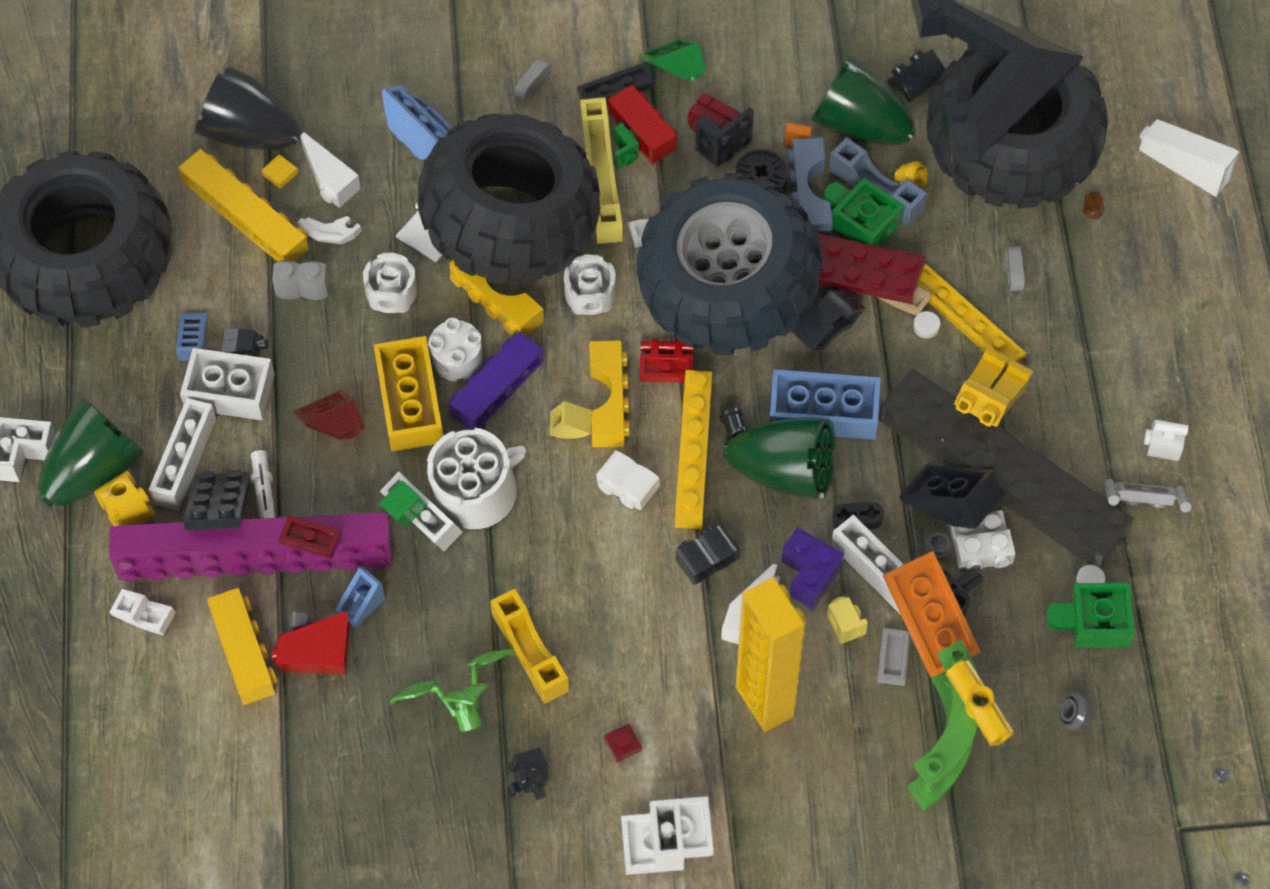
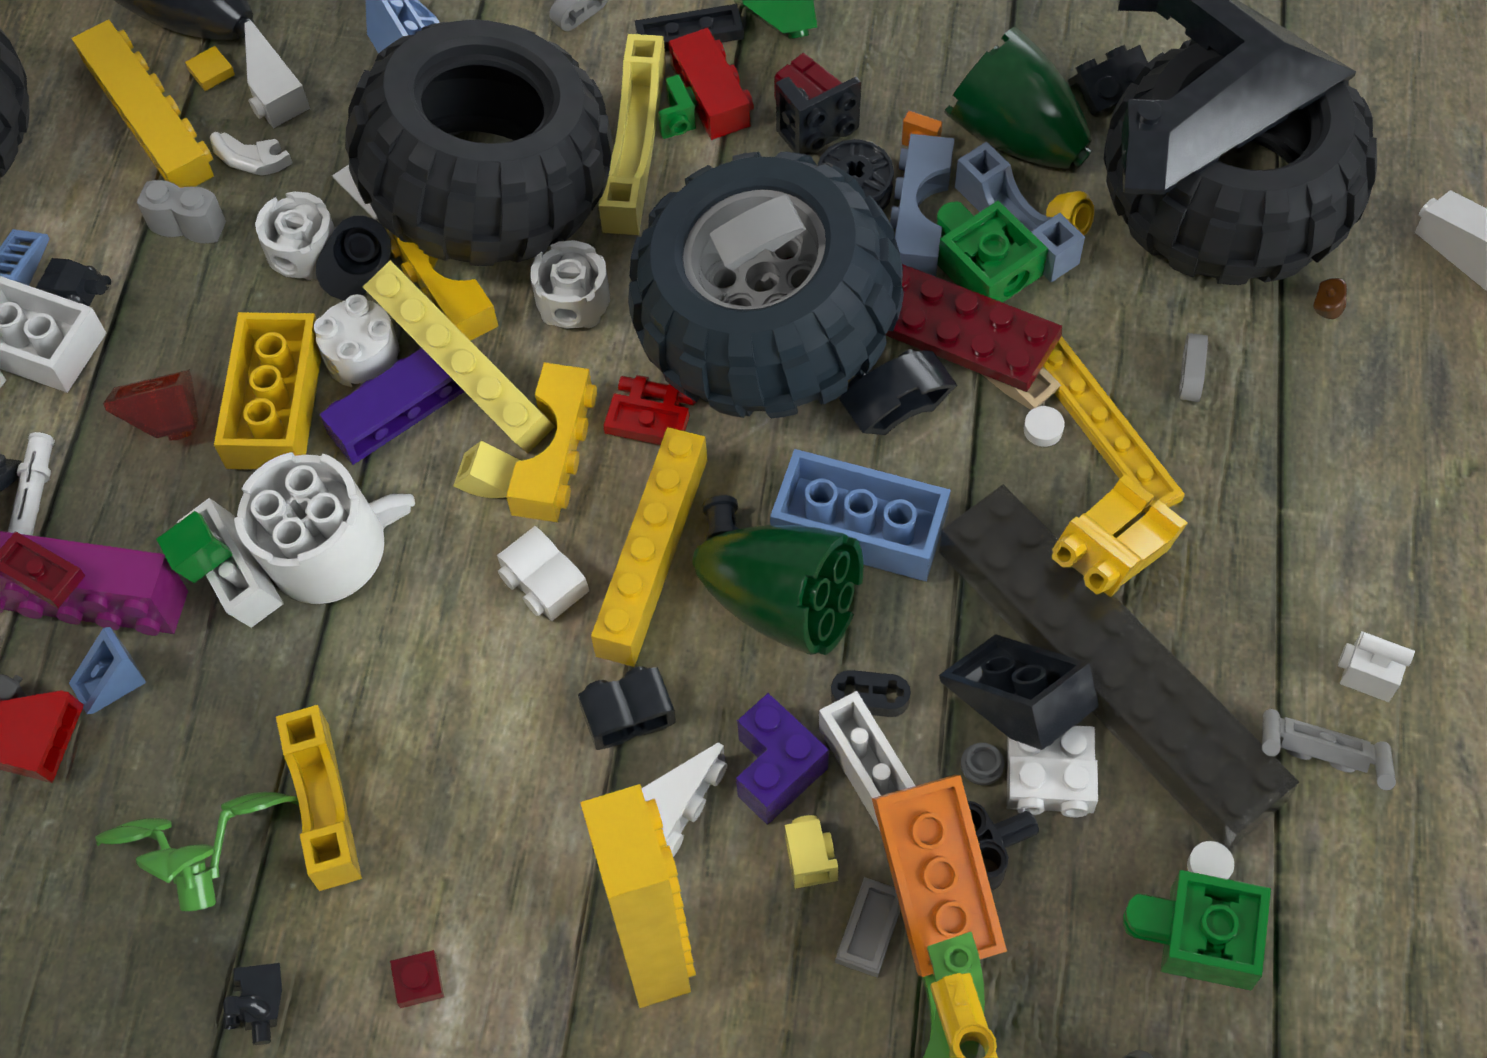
camera: 15 degrees right, 0 degrees up
none -> black piece [316,215,392,300]
none -> light yellow arch [363,260,556,454]
none -> light grey slope [709,194,806,271]

